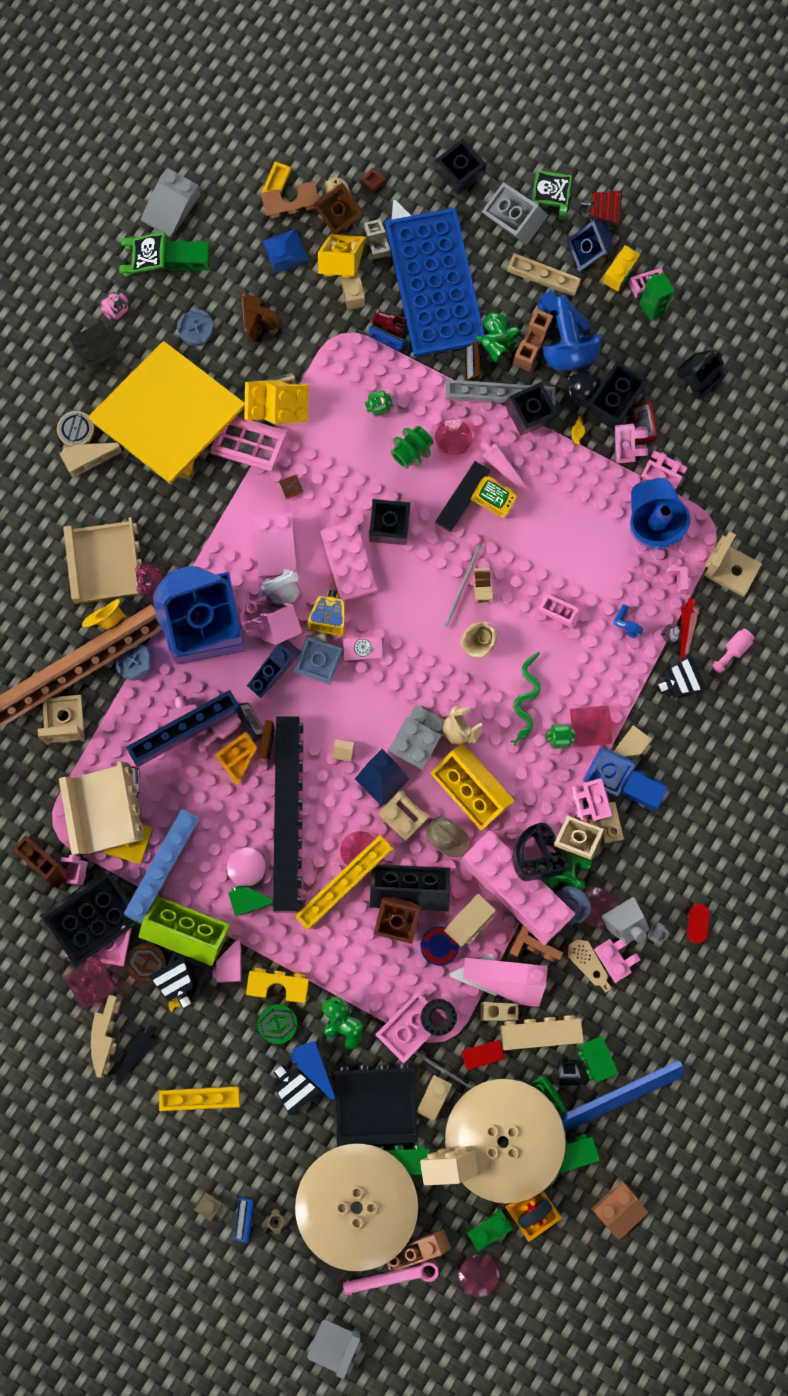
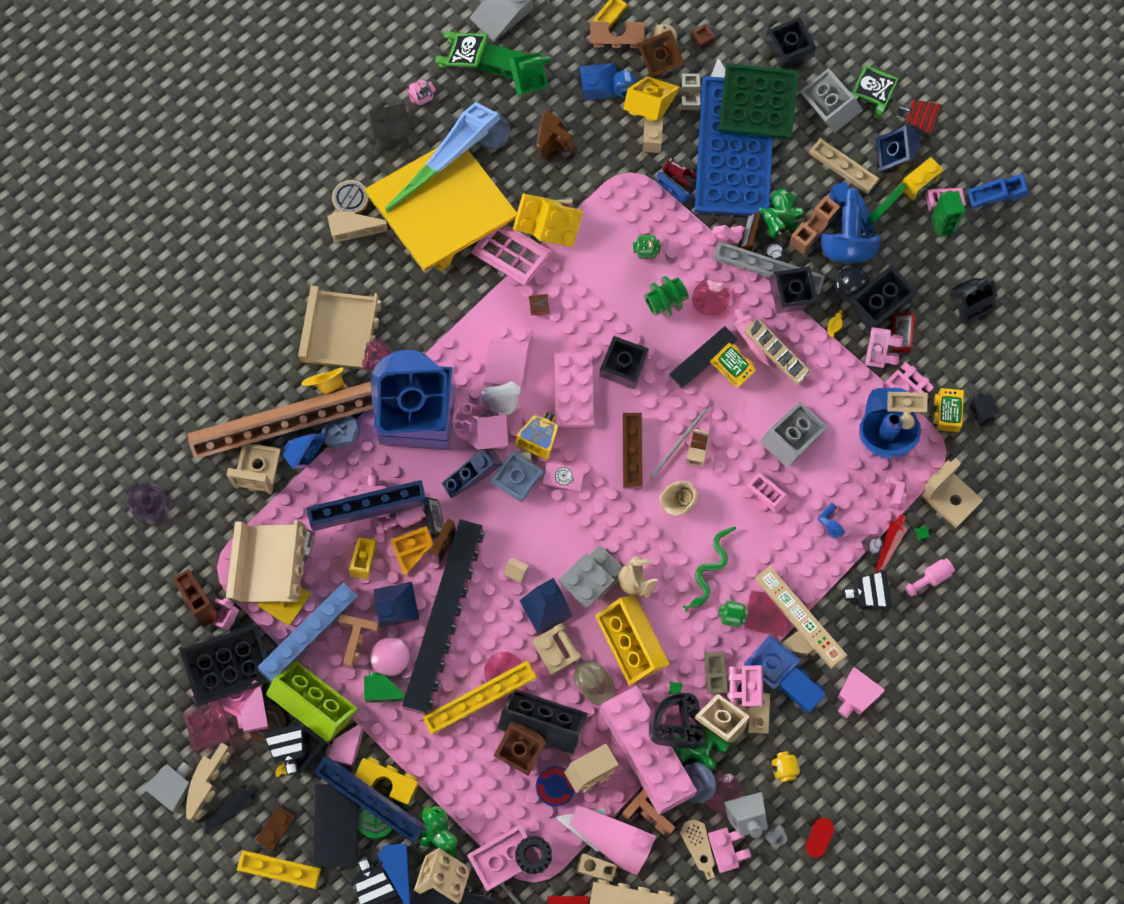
camera: 20 degrees right, 5 degrees down
none -> light grey torso [143,762,193,813]
none -> bright pink slope [237,687,268,733]
none -> reddish brown plate [255,806,296,852]
none -> blue slope [283,433,327,469]
none -> black slope [313,784,358,868]
none -> dark blue plate [314,756,425,843]
none -> nougat bracket [338,614,380,669]
none -> yellow slope [349,537,377,580]
none -> dark blue slope [374,582,419,628]
none -> light blue plate [385,102,500,212]
none -> tan bracket [414,848,471,903]
none -> green plate [509,52,551,95]
none -> blue head [613,70,636,98]
none -> reddish brown plate [622,413,643,489]
none -> green piece [668,681,683,695]
none -> dark tan slope [704,651,728,694]
none -> bright pink bracket [711,225,745,244]
none -> dark green plate [718,63,799,140]
none -> tile [744,318,811,385]
none -> tan tile [754,566,847,669]
none -> light grey slope [760,401,828,468]
none -> tile [762,240,784,261]
none -> yellow head [771,751,800,782]
none -> bright pink torso [837,667,885,718]
none -> green tile [867,182,908,225]
none -> tan plate [887,392,928,429]
none -> green piece [914,526,930,541]
none -> brick [933,388,964,432]
none -> blue slope [967,174,1030,209]
none -> black brick [969,393,1000,425]

